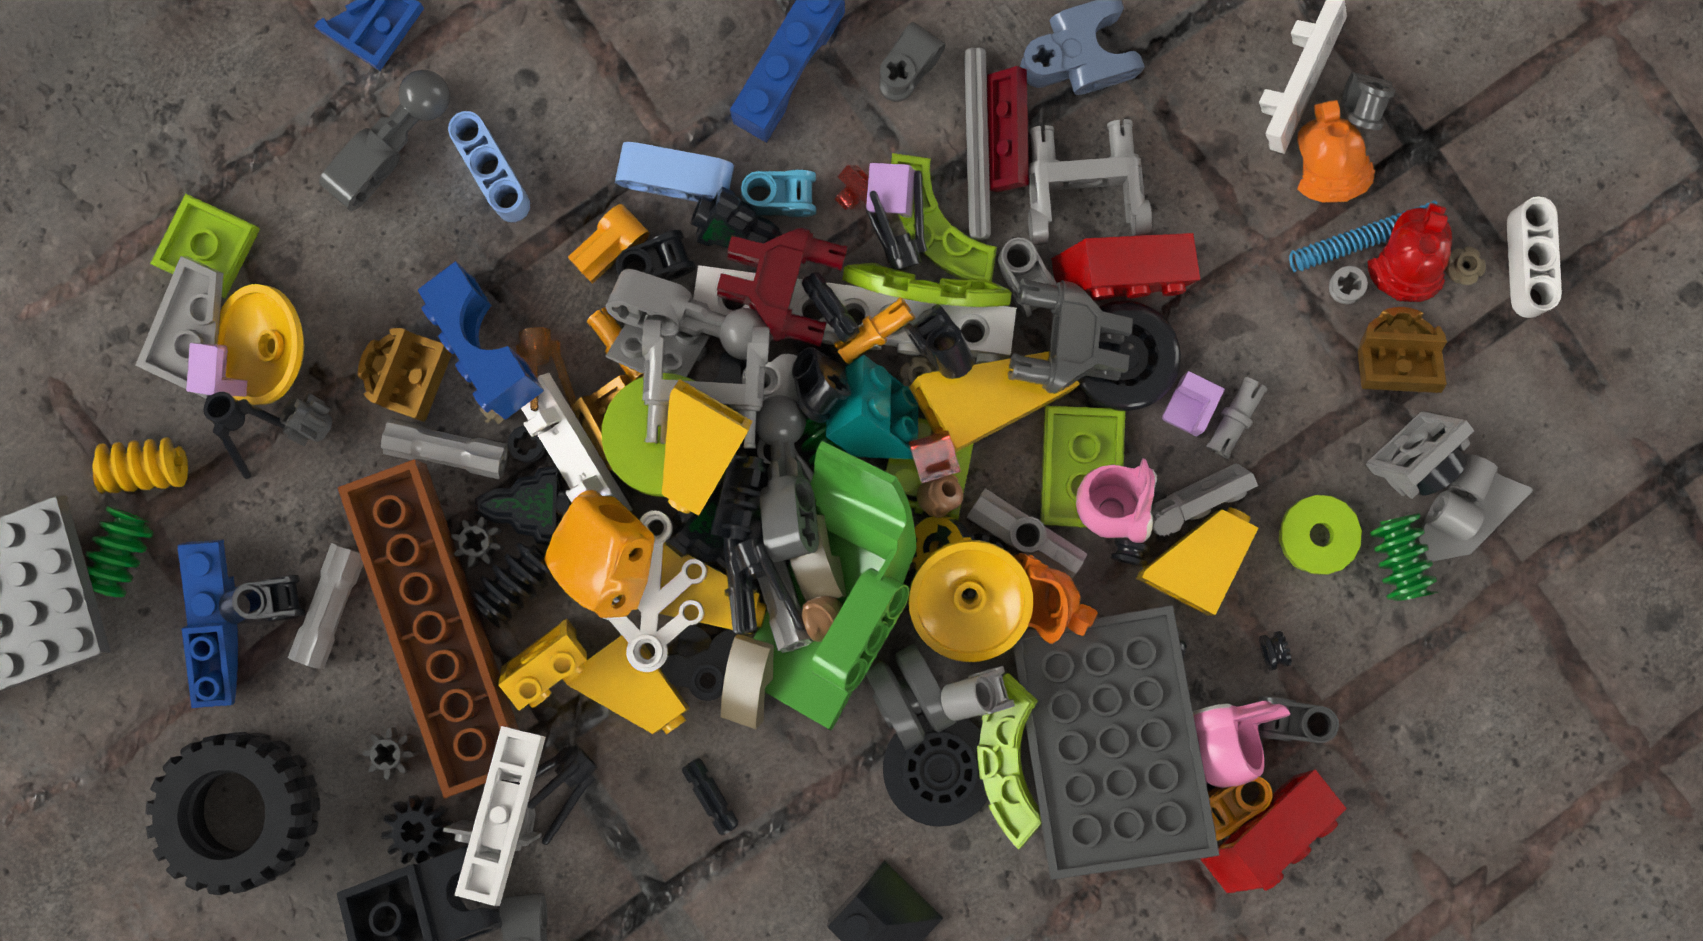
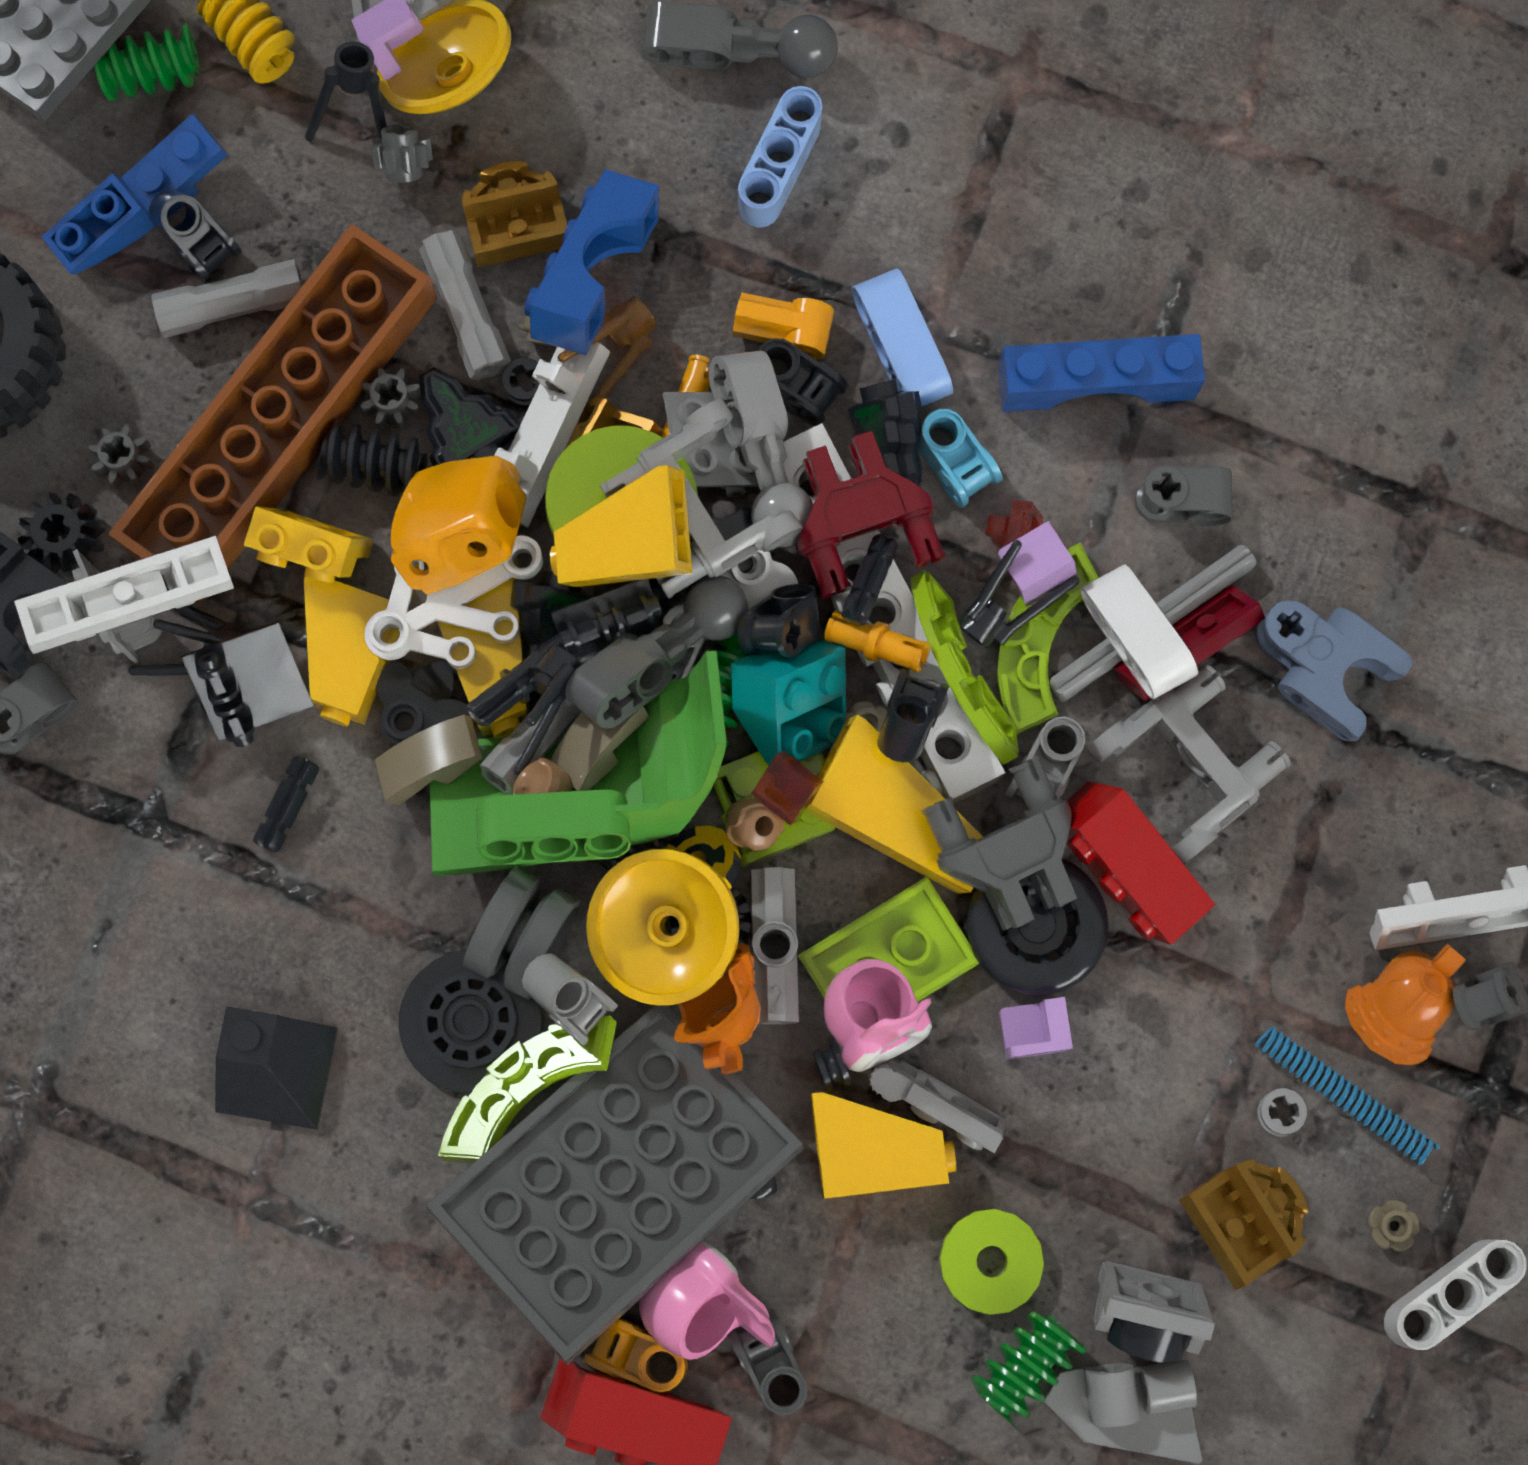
camera: 50 degrees right, 5 degrees down
light grey pin [1206,377,1268,459] -> none
black bush [1259,631,1292,671] -> none
red helmet [1367,203,1452,302] -> none
none -> hinge [181,621,314,747]
none -> white beam [1080,564,1198,699]

